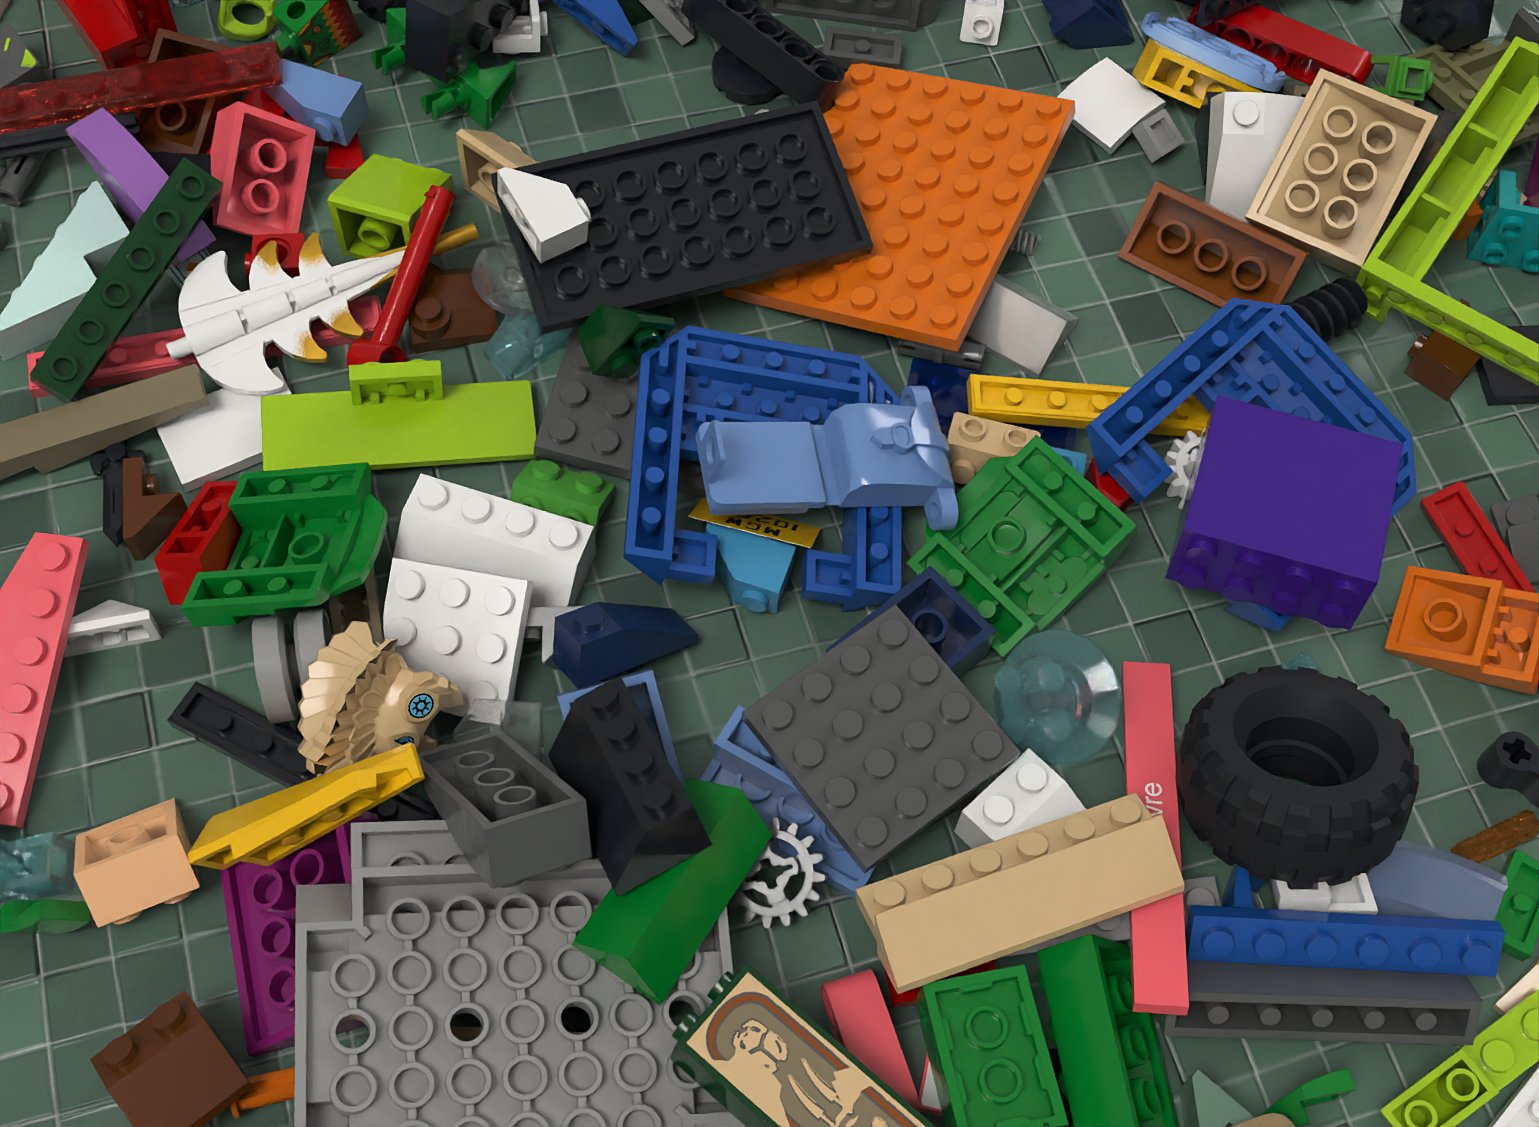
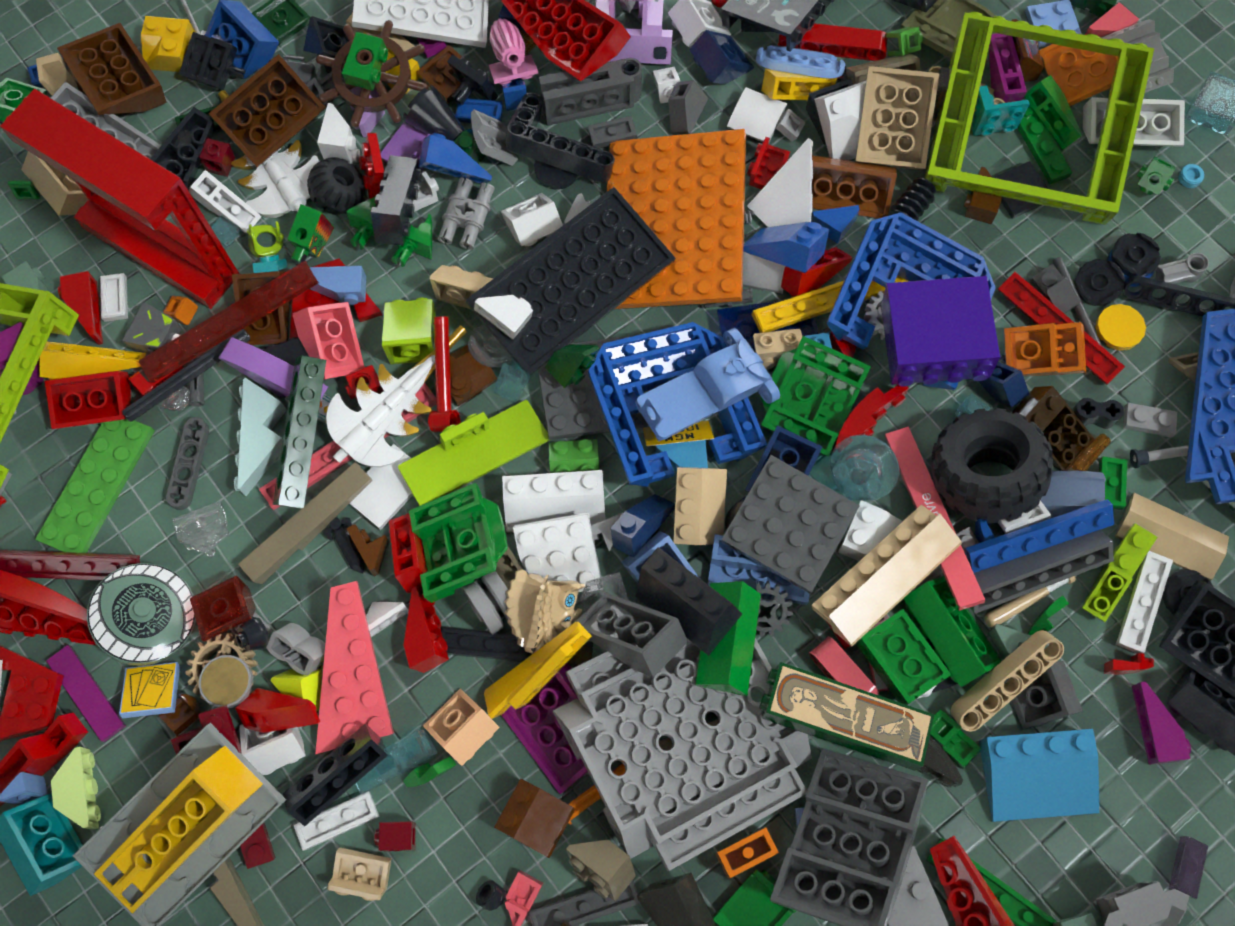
camera: 15 degrees left, 10 degrees up
none -> orange slope [163,296,198,325]
none -> teal plate [252,255,288,273]
none -> red slope [403,586,449,673]
none -> light grey pin [437,177,495,250]
none -> white slope [501,193,563,246]
none -> dark grey slope [668,80,708,135]
none -> tan slope [673,466,727,545]
none -> blue slope [743,222,829,273]
none -> red bracket [747,137,790,190]
none -> white tile [747,138,813,227]
none -> red slope [781,247,853,297]
none -> blue slope [811,205,860,244]
none -> red slope [832,384,909,457]
none -> dark blue slope [978,362,1029,407]
none -> tan piece [984,576,1076,628]
none -> dark brown slope [1011,386,1095,471]

